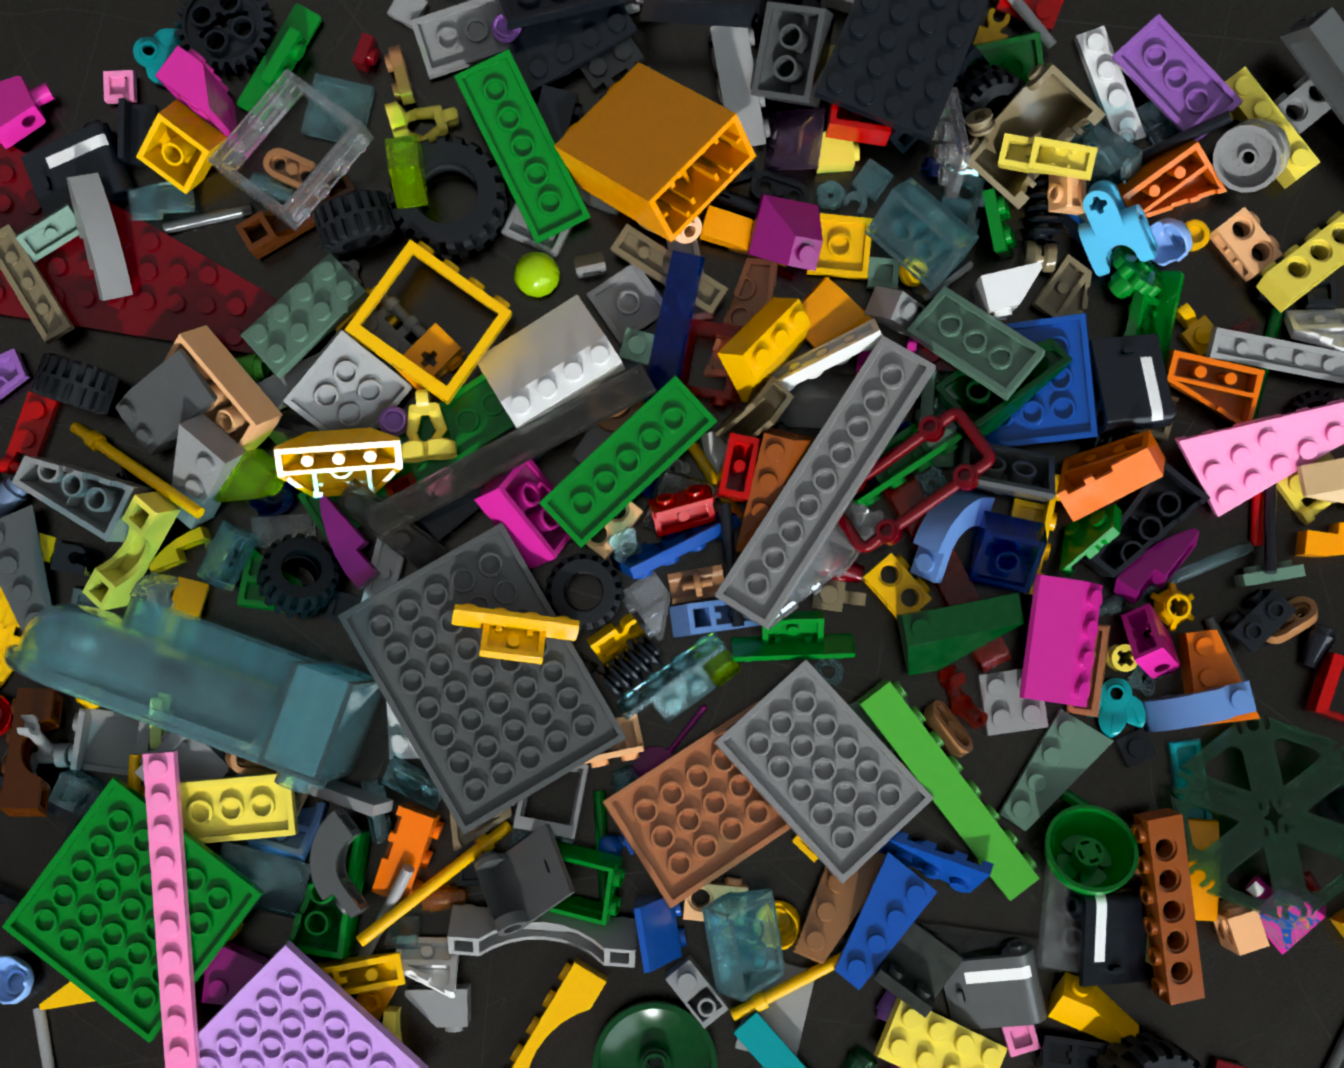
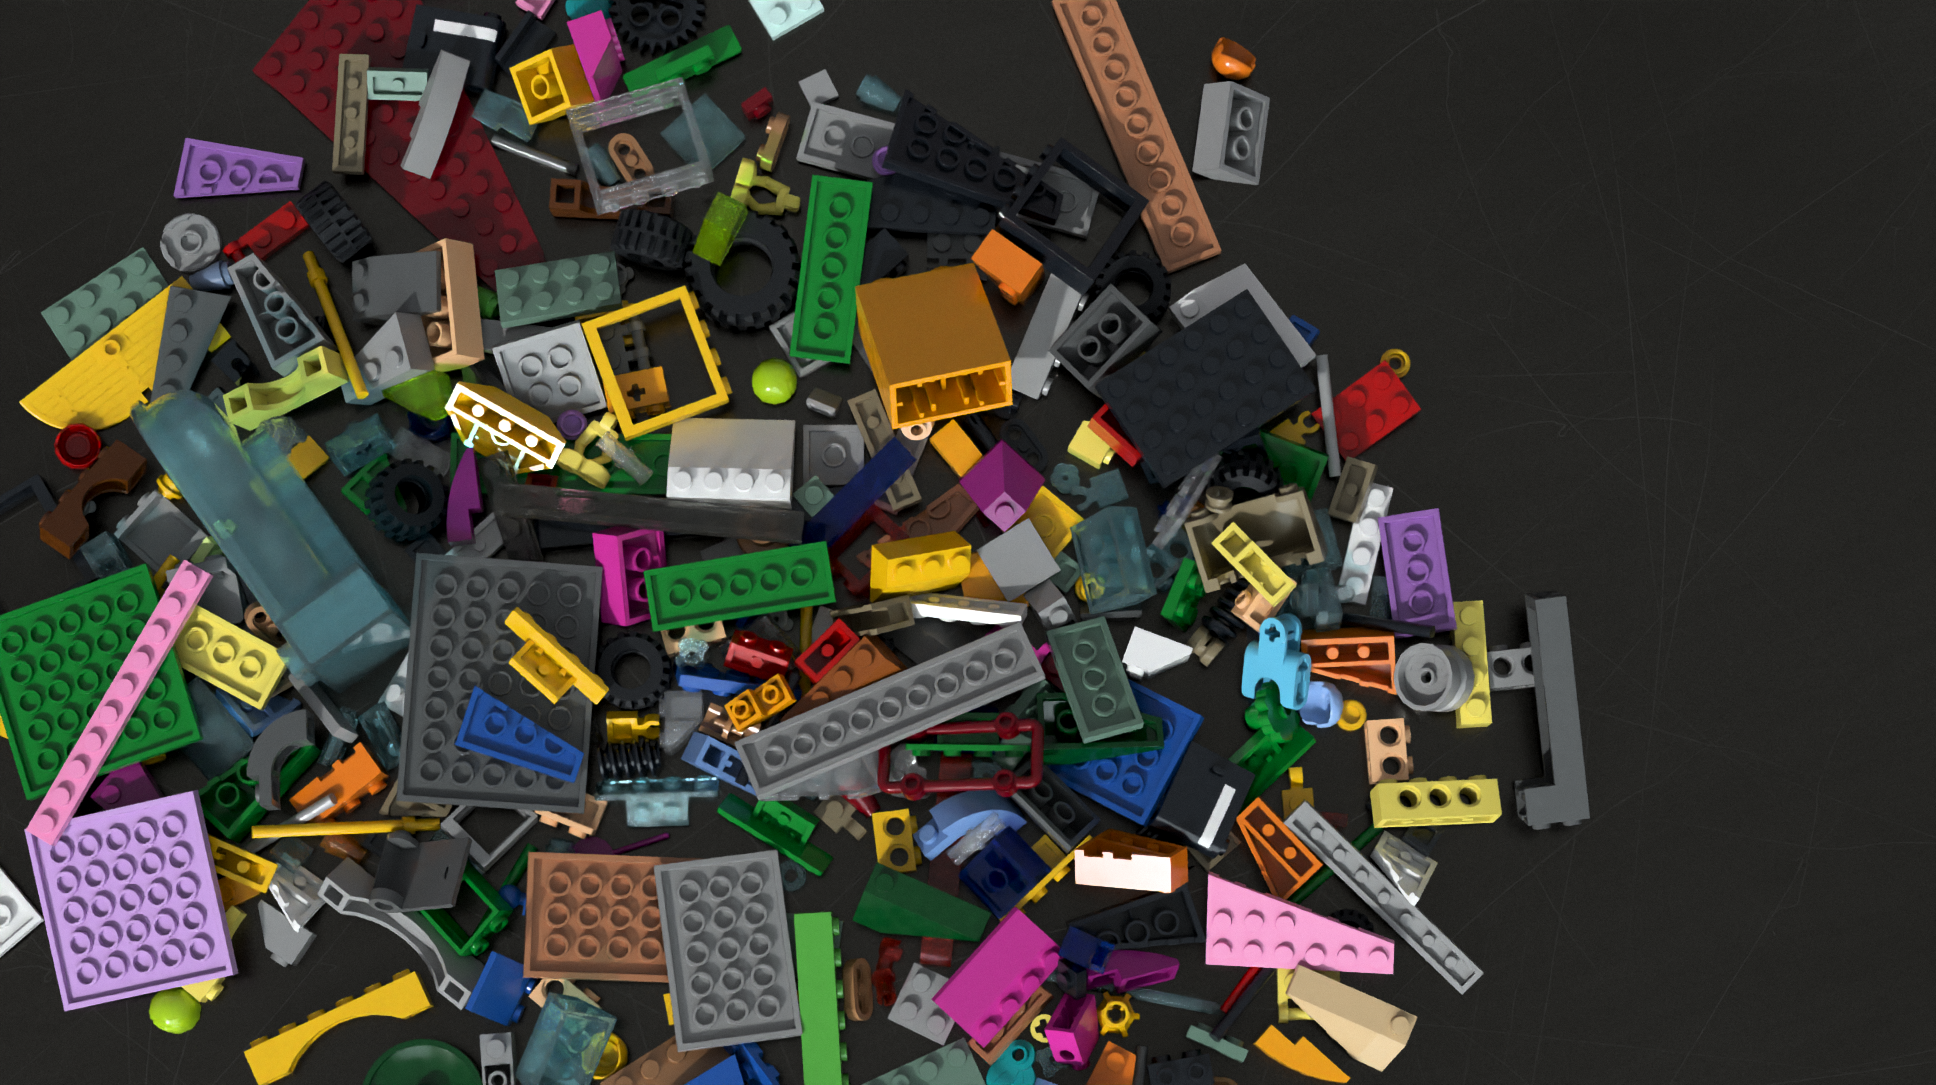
camera: 30 degrees right, 5 degrees down
light grey brick [16,715,73,767] -> none
yellow slope [149,527,212,573] -> none
clear neon green slope [696,639,741,687] -> none
clear purple slope [763,108,826,171] -> none
dark tan wing [1031,254,1092,318] -> none
green wing [1060,504,1122,577] -> none
none -> blue wing [455,686,584,783]
none -> clear pin [595,431,654,486]
none -> light orange slope [724,674,797,732]
none -> clear pin [946,811,1006,866]
none -> orange wedge [971,229,1045,306]
none -> light grey tile [976,518,1061,602]
none -> black plate [1057,957,1086,1000]
none -> clear blue brick [1058,926,1115,974]
none -> dark tan plate [1327,456,1378,524]

